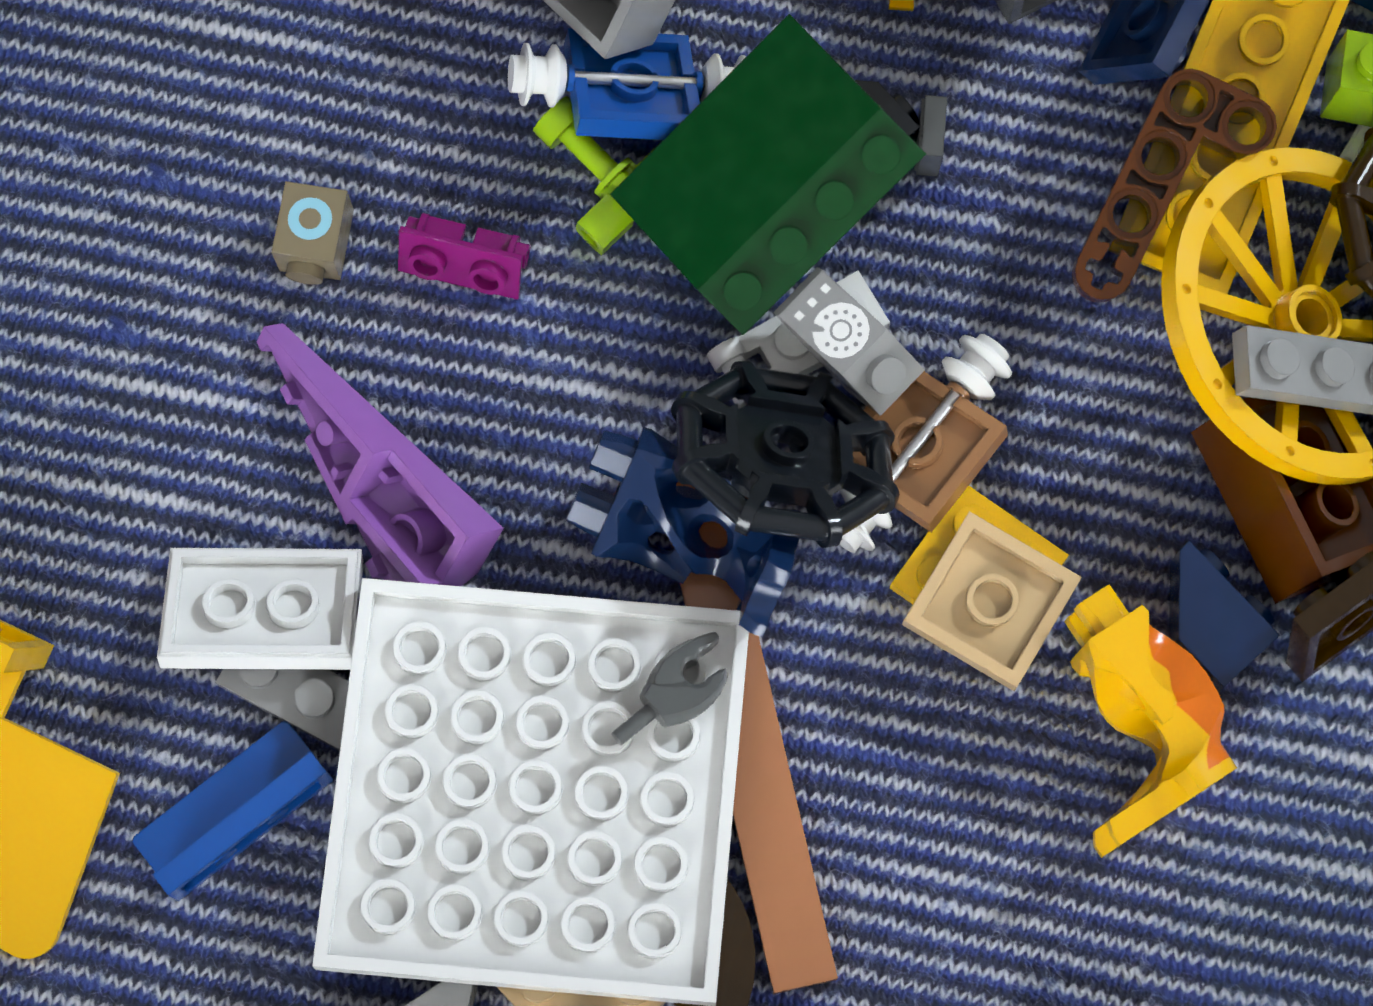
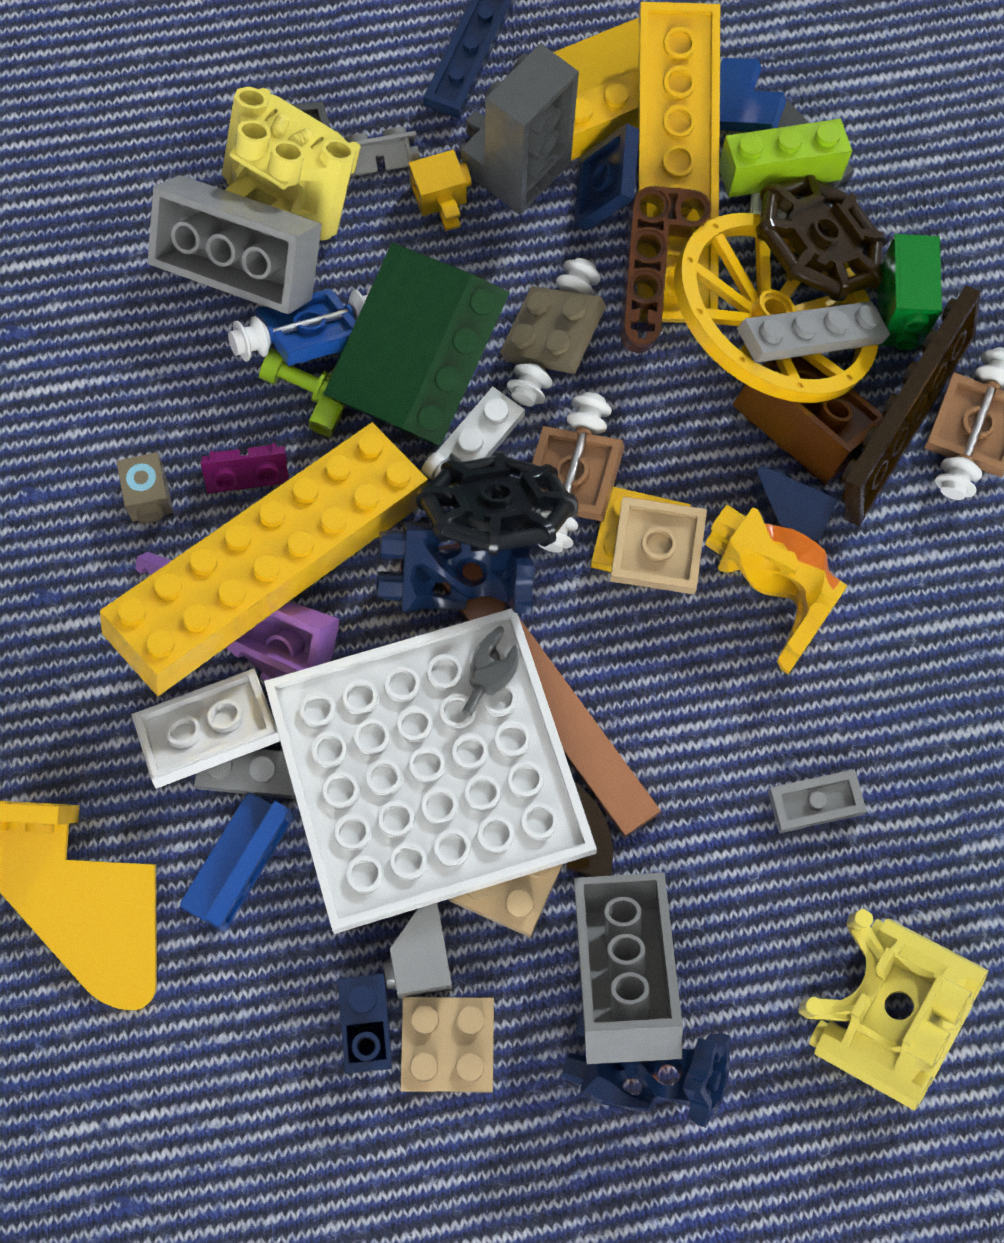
camera: 25 degrees left, 5 degrees down
light grey slope [773,267,925,416] -> none
dark grey tile [914,95,947,177] -> none
none -> yellow brick [100,422,428,697]
none -> dark tan plate [500,258,606,407]

